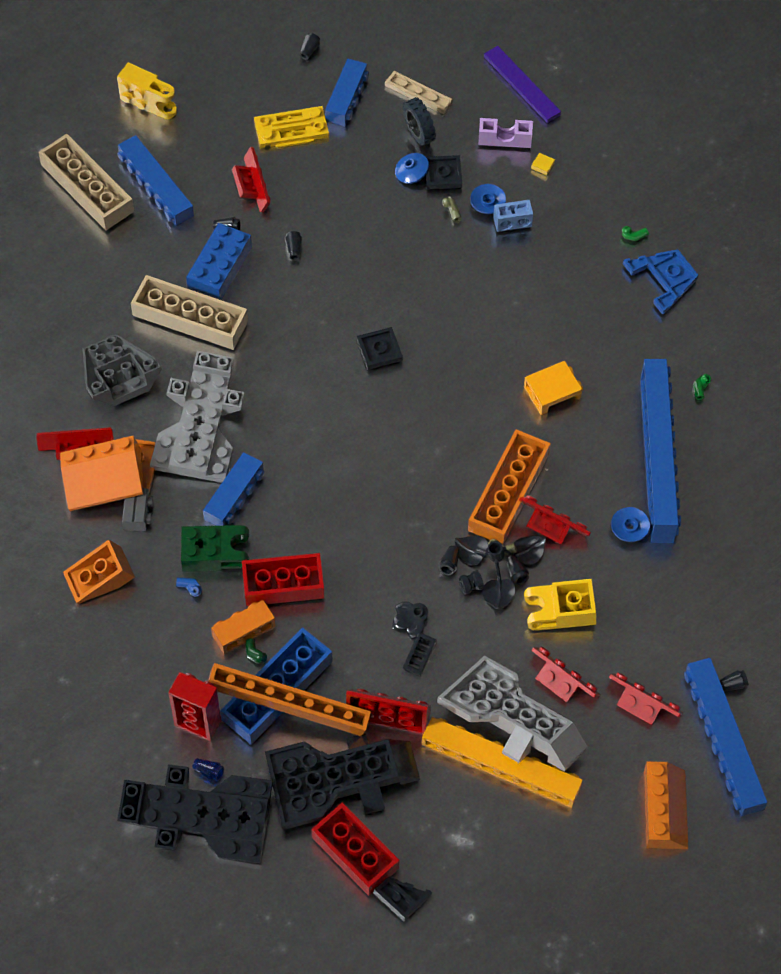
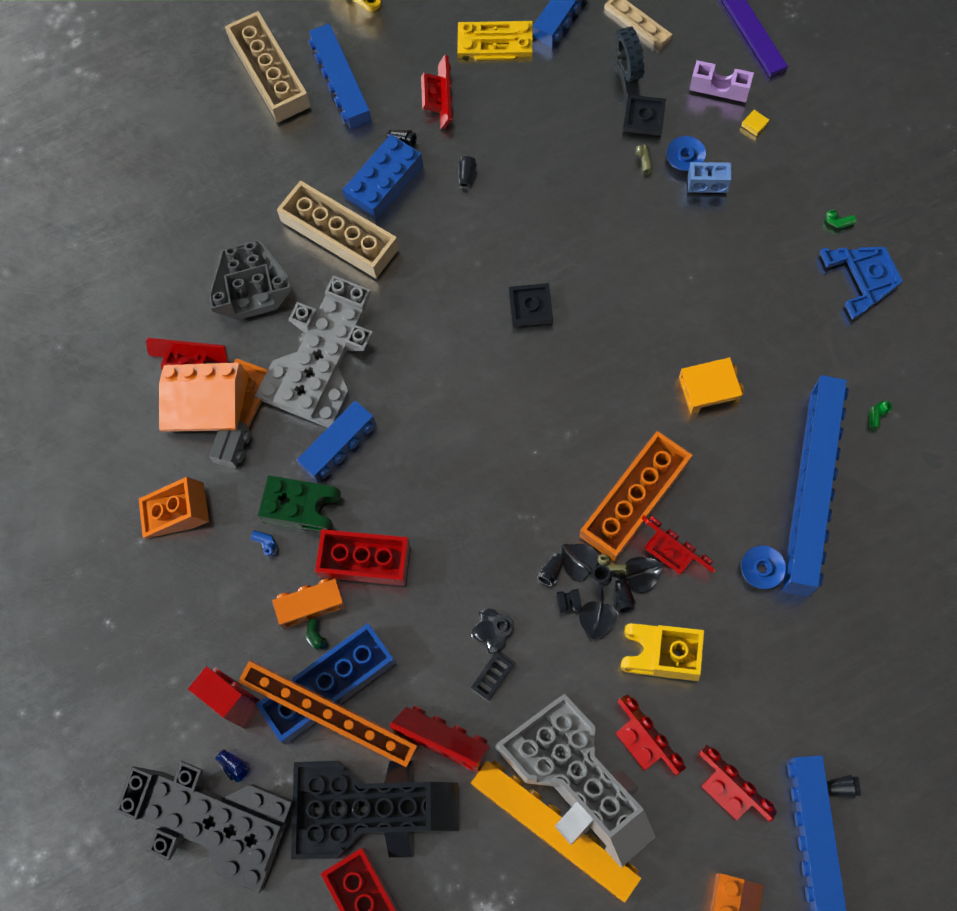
camera: 20 degrees right, 10 degrees up
blue dish [395,153,429,184] -> none

